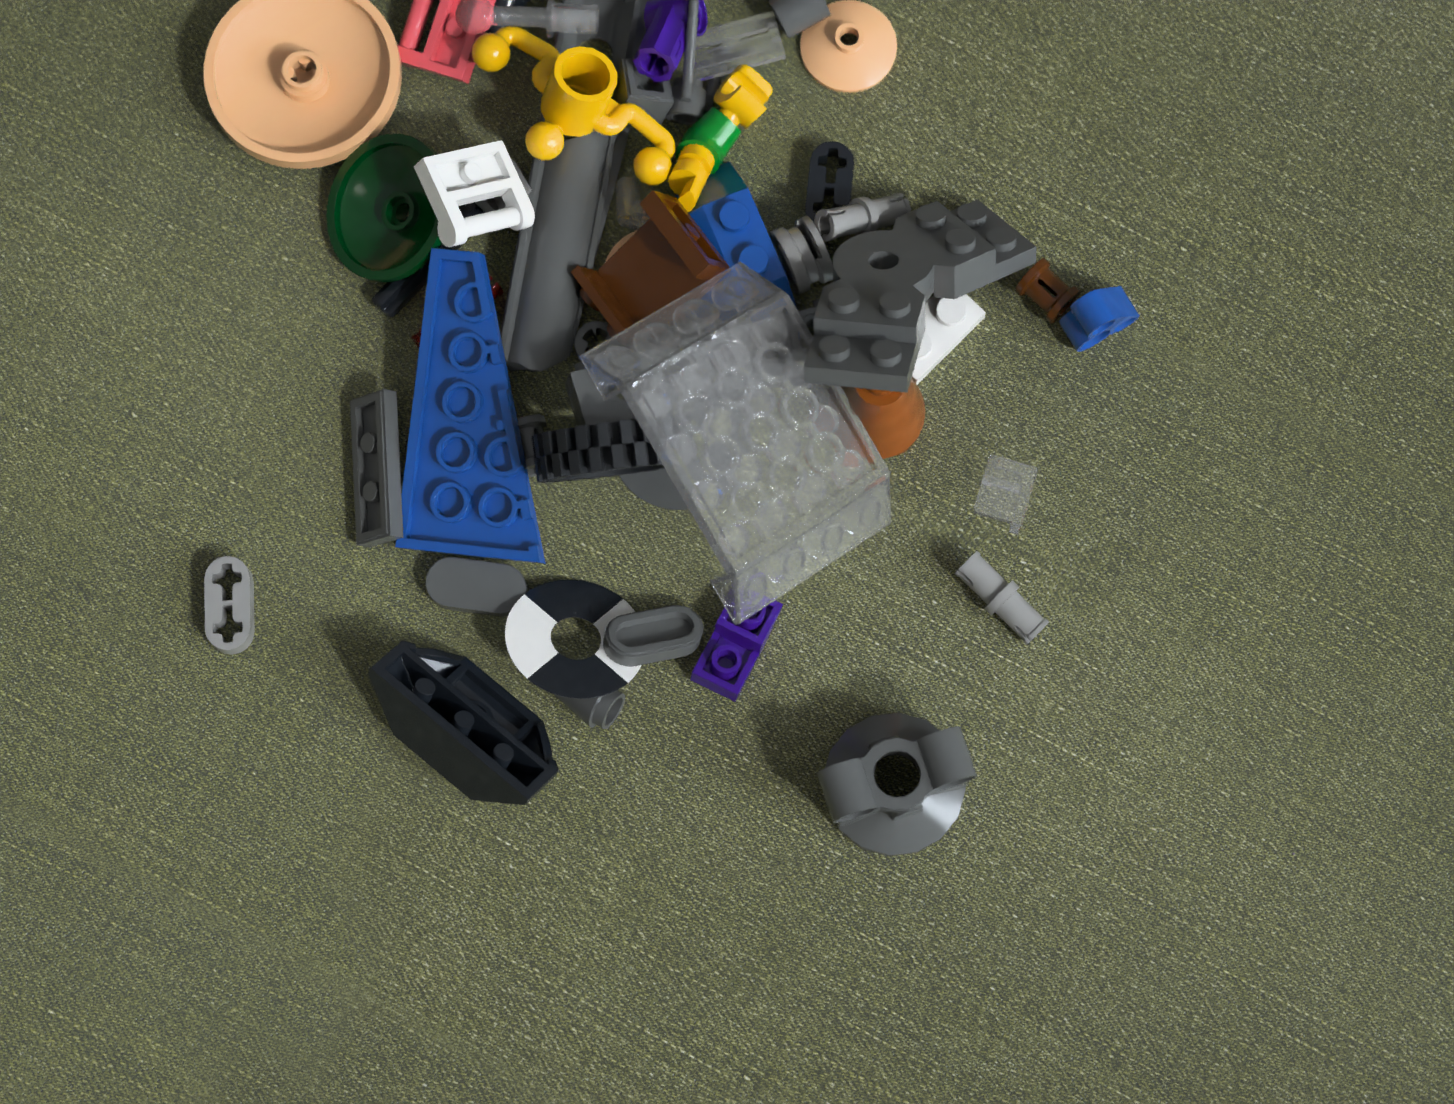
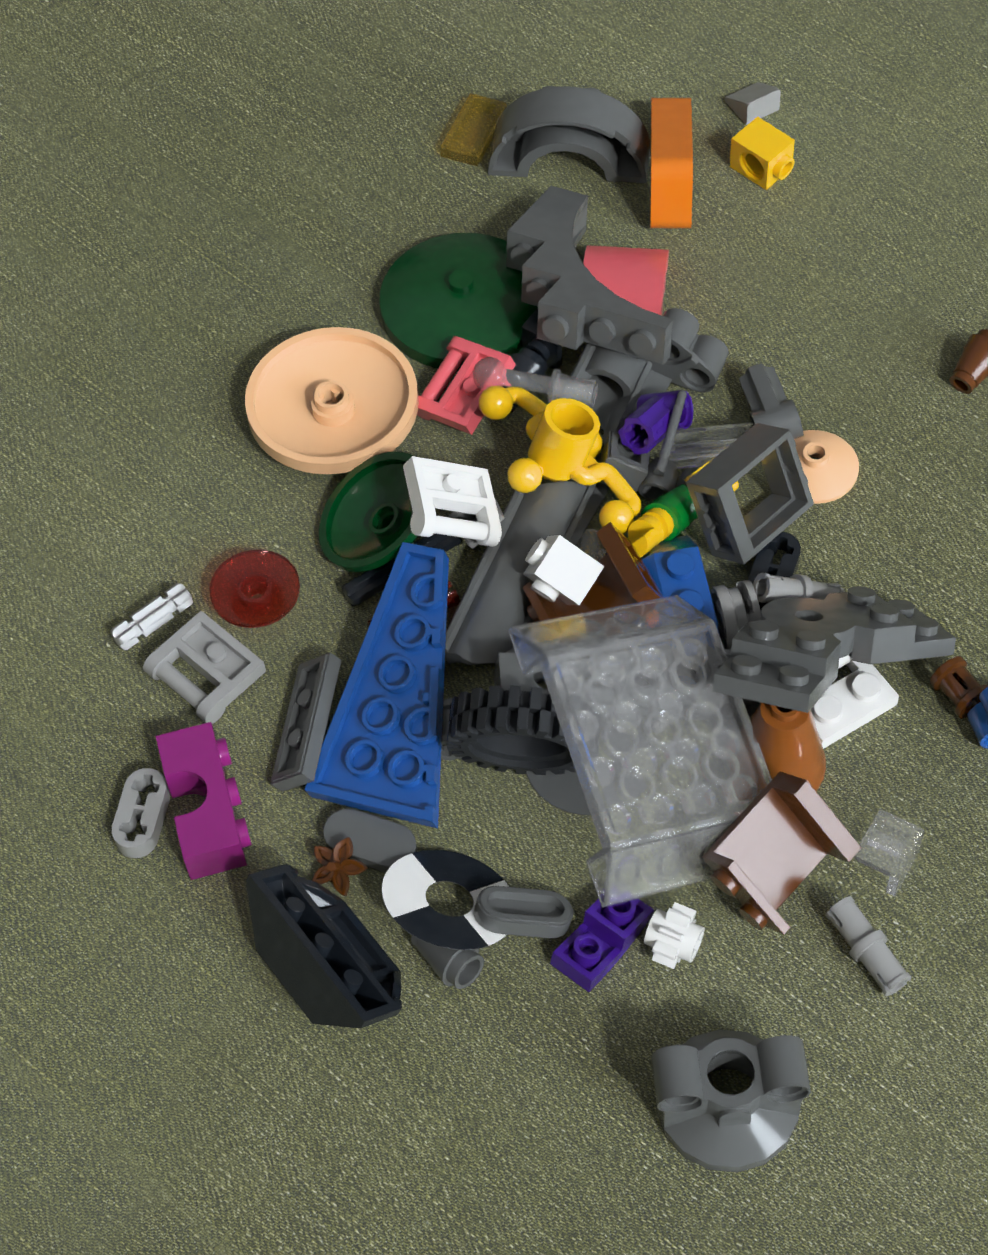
camera: 15 degrees right, 20 degrees down
none -> axle [110,583,193,651]
none -> light grey plate [143,611,266,724]
none -> magenta arch [156,722,252,880]
none -> clear red dish [209,550,300,628]
none -> reddish brown plant [312,837,368,896]
none -> white brick [523,535,604,605]
none -> white gear [644,902,705,969]
none -> dark grey window [686,423,814,565]
none -> panel [702,771,862,935]

